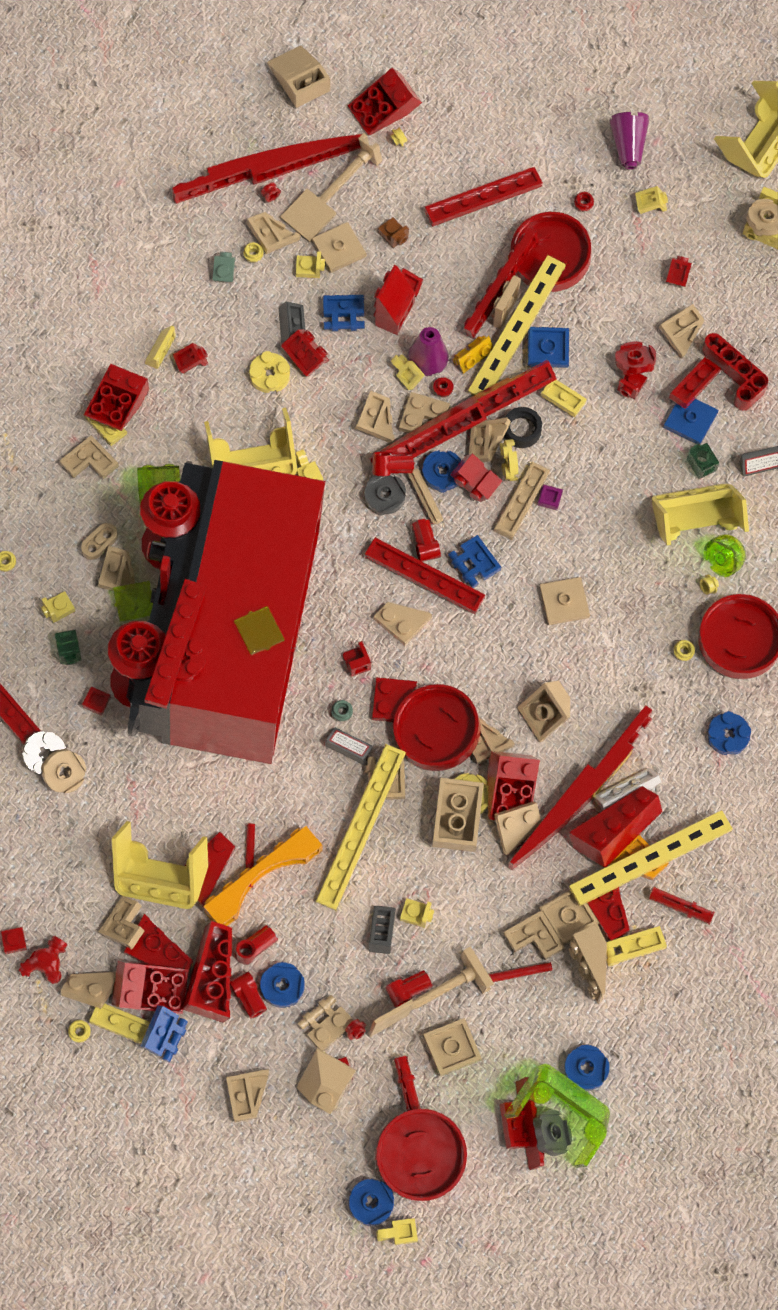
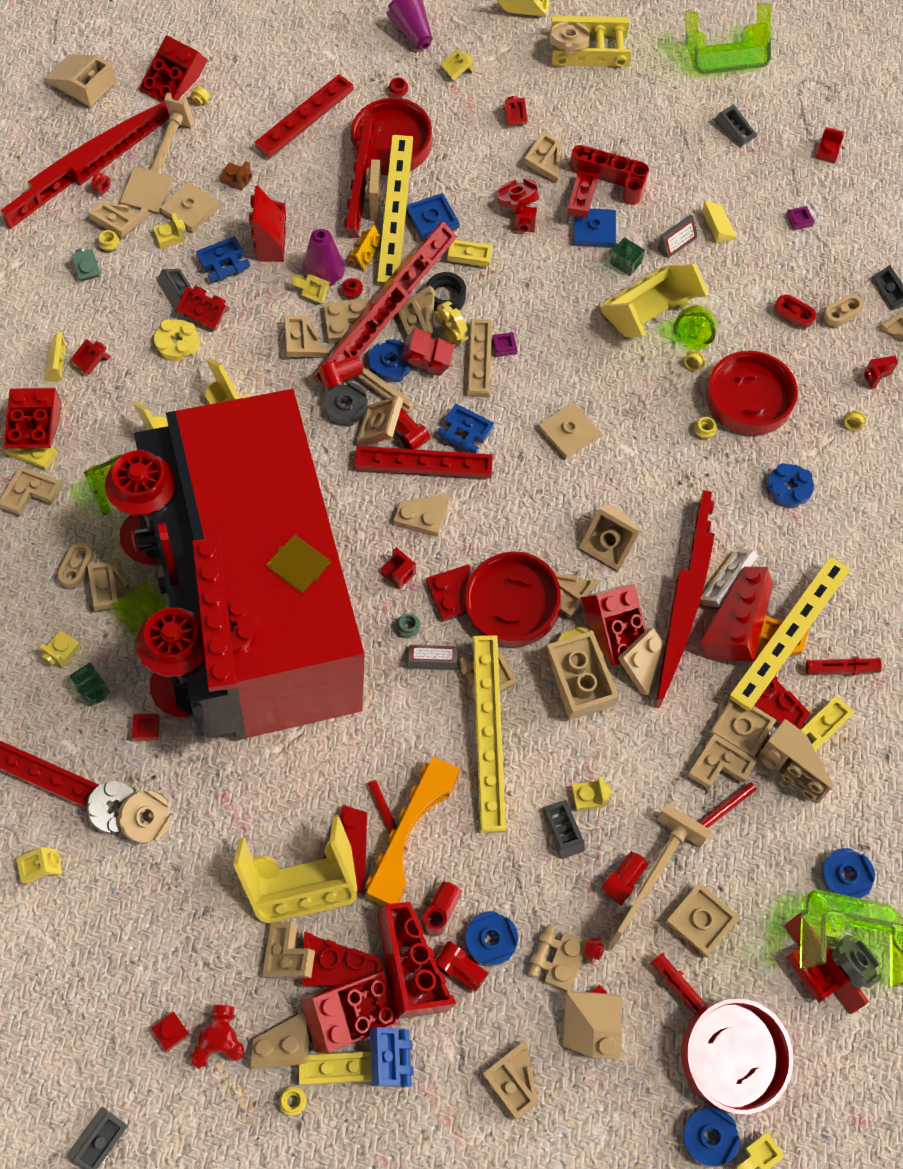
camera: 25 degrees left, 5 degrees down
none -> tan plate [356,396,403,446]

